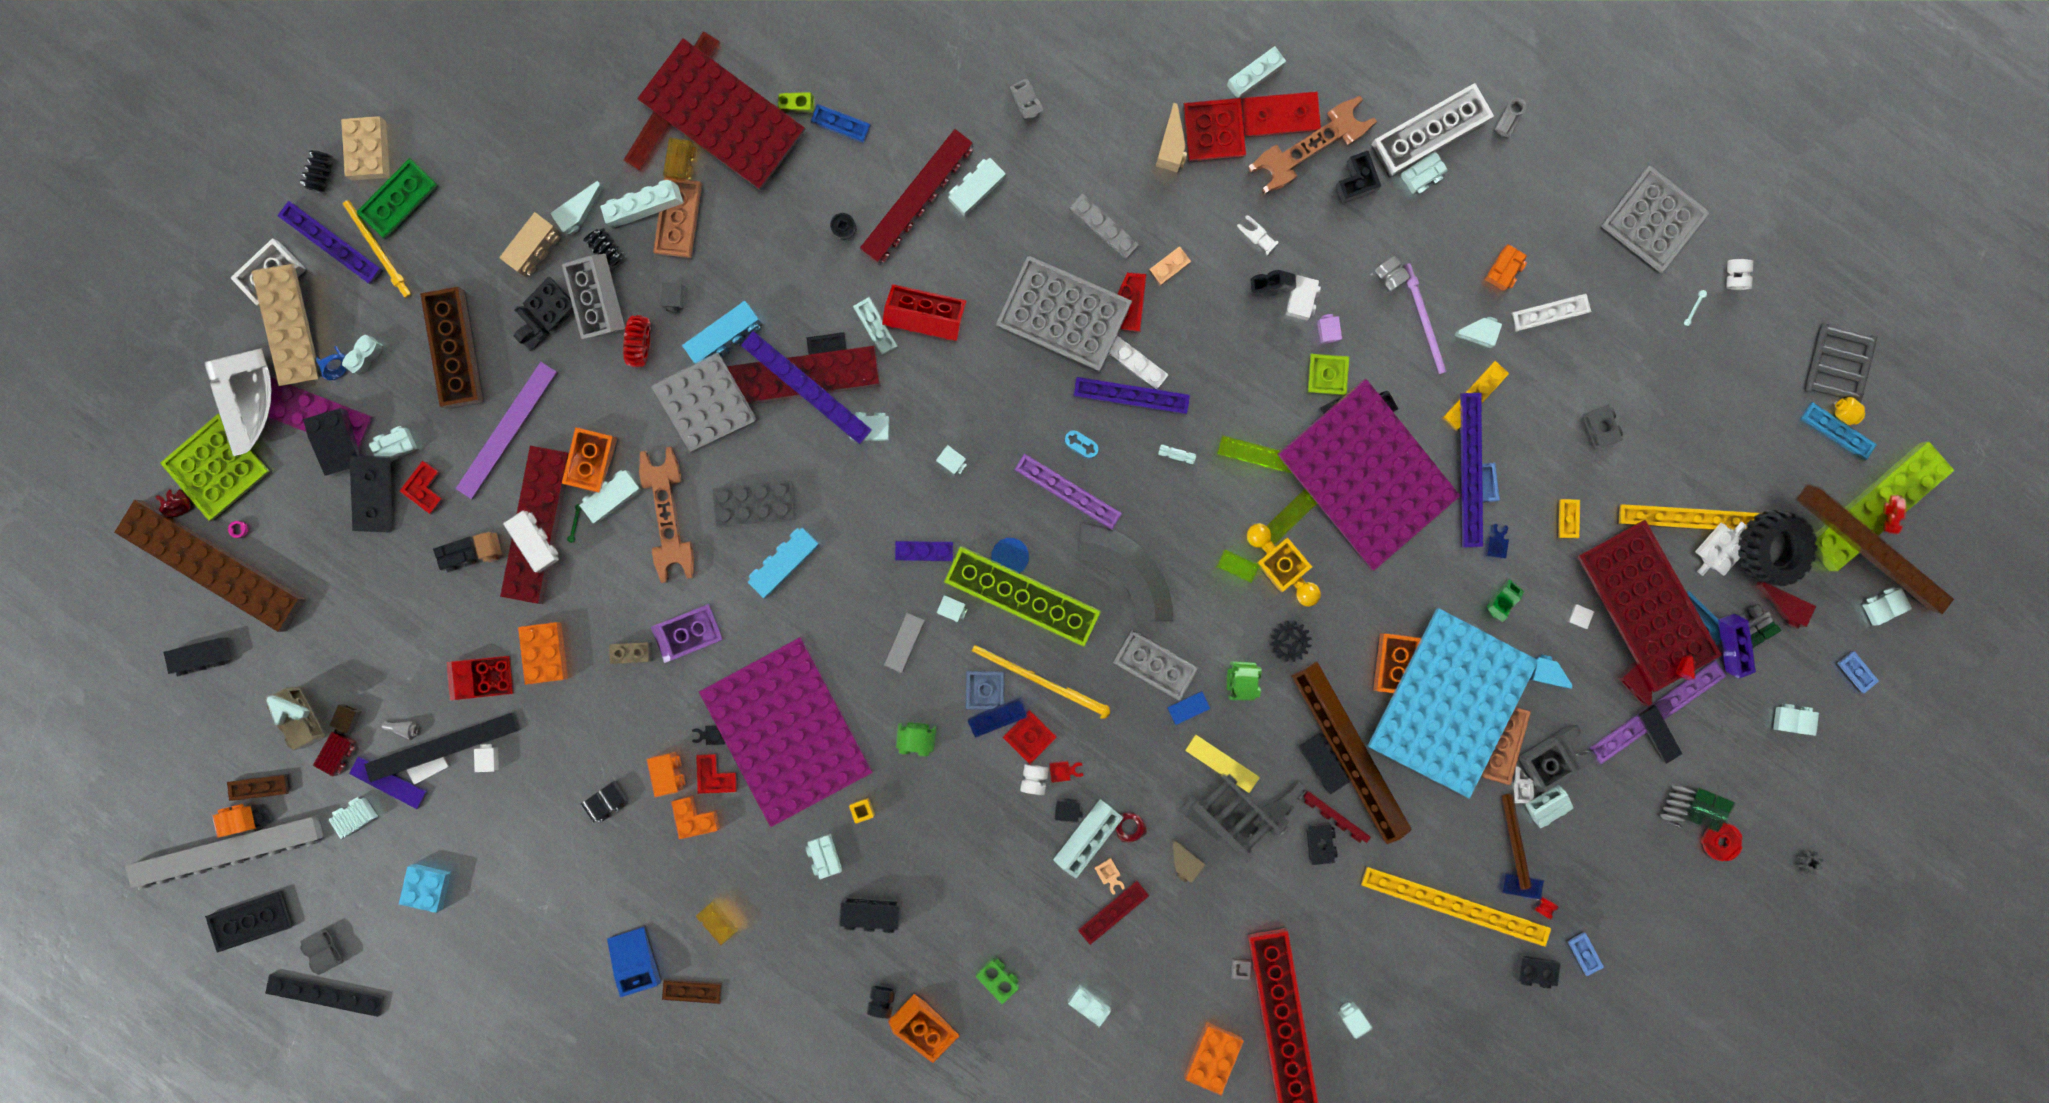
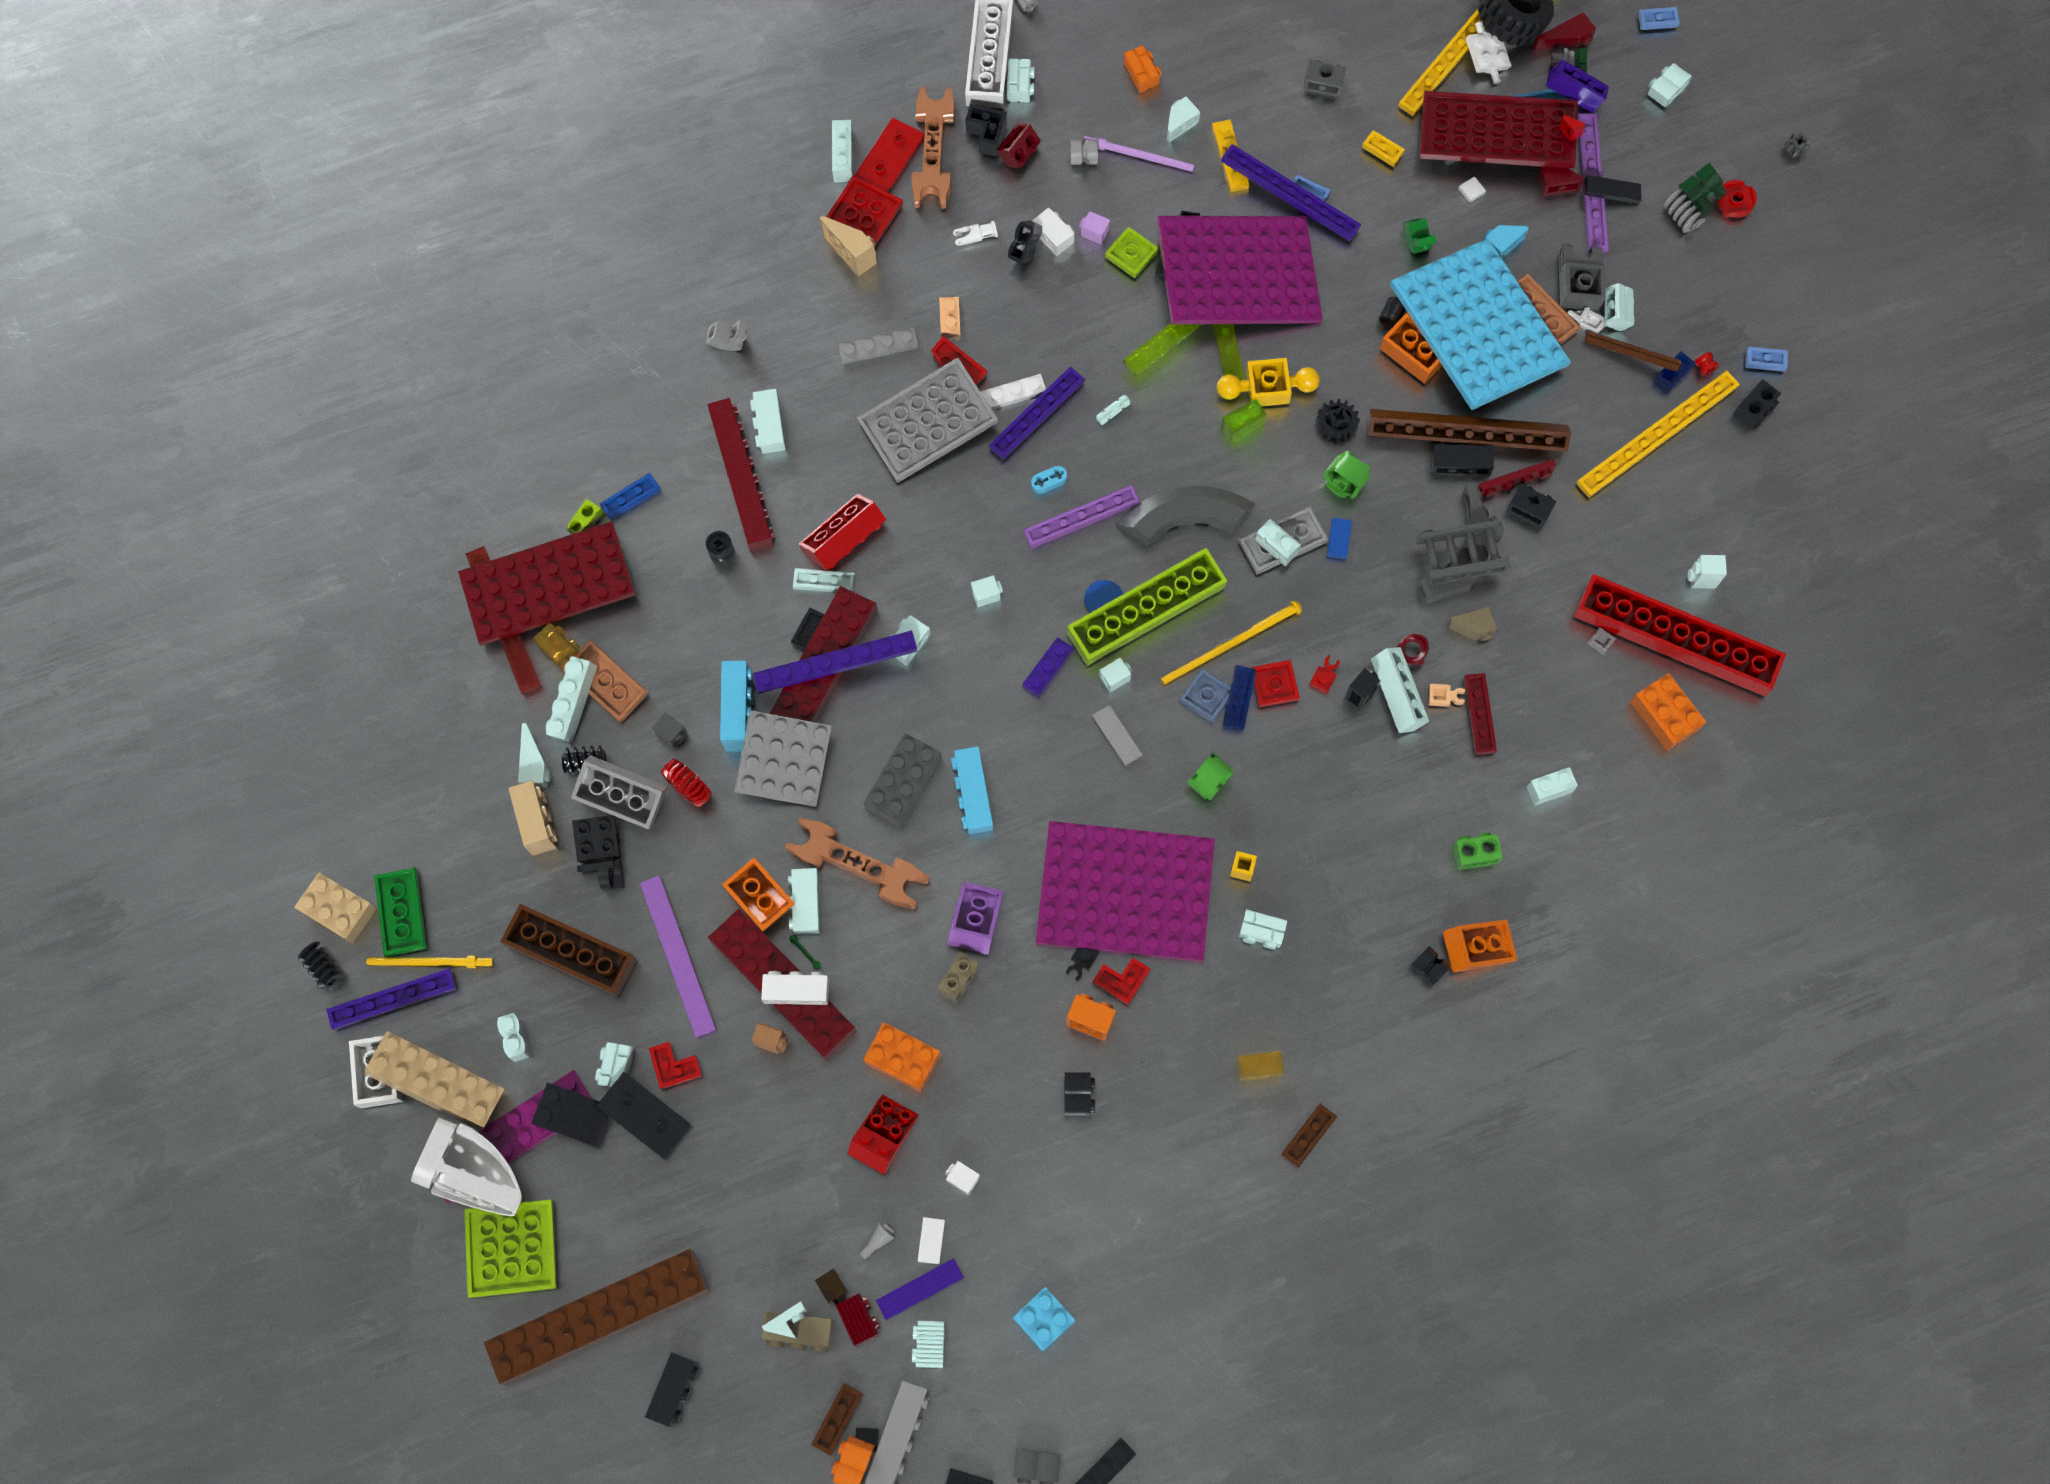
camera: 60 degrees left, 15 degrees down
dark red piece [155,489,191,517] -> none
dark pink bush [228,521,248,538] -> none
blue piece [316,346,347,381] -> none
black tile [364,713,519,782] -> none
black brick [433,537,479,573] -> none
blue slope [607,927,661,998] -> none
orange brick [671,795,720,839] -> none
black brick [839,898,902,933] -> none
white wheel [1020,764,1049,795] -> none
light yellow tile [1185,734,1260,793] -> none
clear blue plate [1486,524,1509,559] -> none
white tile [1511,294,1591,332] -> none
none -> dark red brick [996,123,1041,168]
none -> light aqua brick [1255,519,1301,566]
none -> black piece [1379,296,1406,329]

